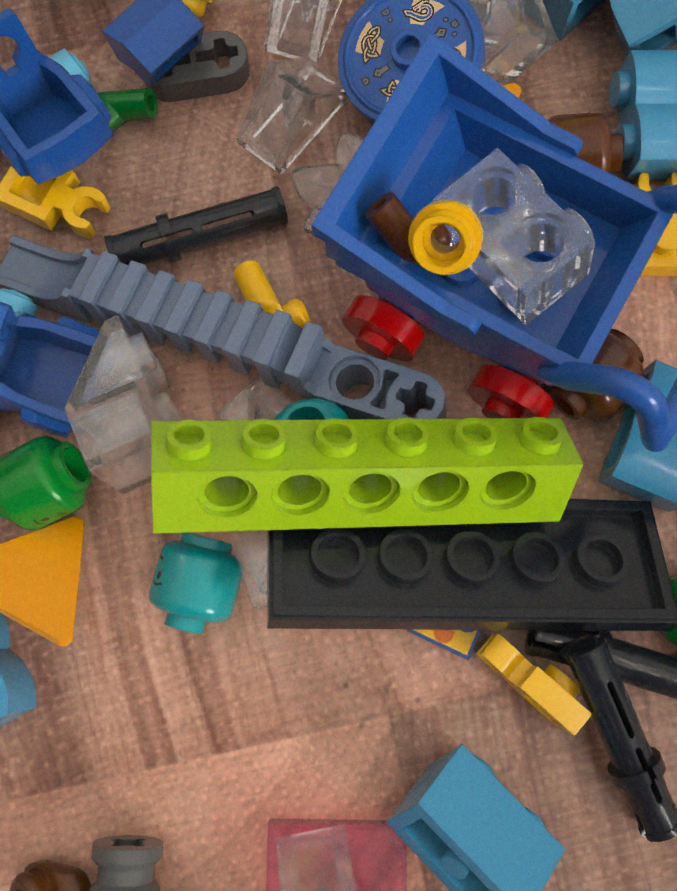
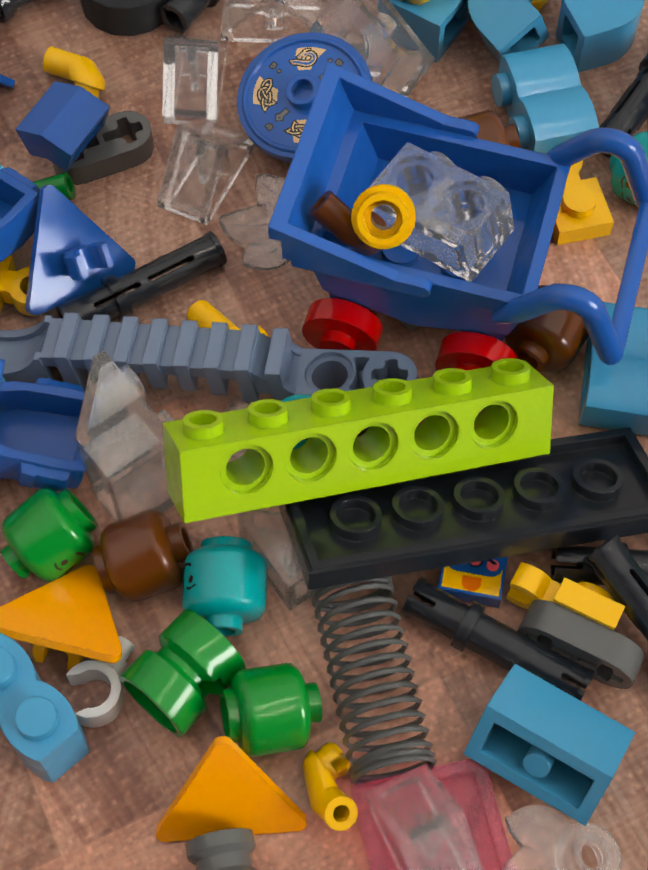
camera: 15 degrees left, 15 degrees down
none -> blue piece [25,185,136,316]
none -> white piece [66,636,135,728]
none -> reddish brown head [93,509,193,602]
none -> green wheel [119,609,246,737]
none -> light orange piece [156,736,307,842]
none -> green head [220,663,322,757]
none -> yellow arm [302,742,358,831]
none -> dark grey piece [311,576,437,788]
none -> black pin [401,577,595,701]
none -> dark grey beam [517,599,645,689]

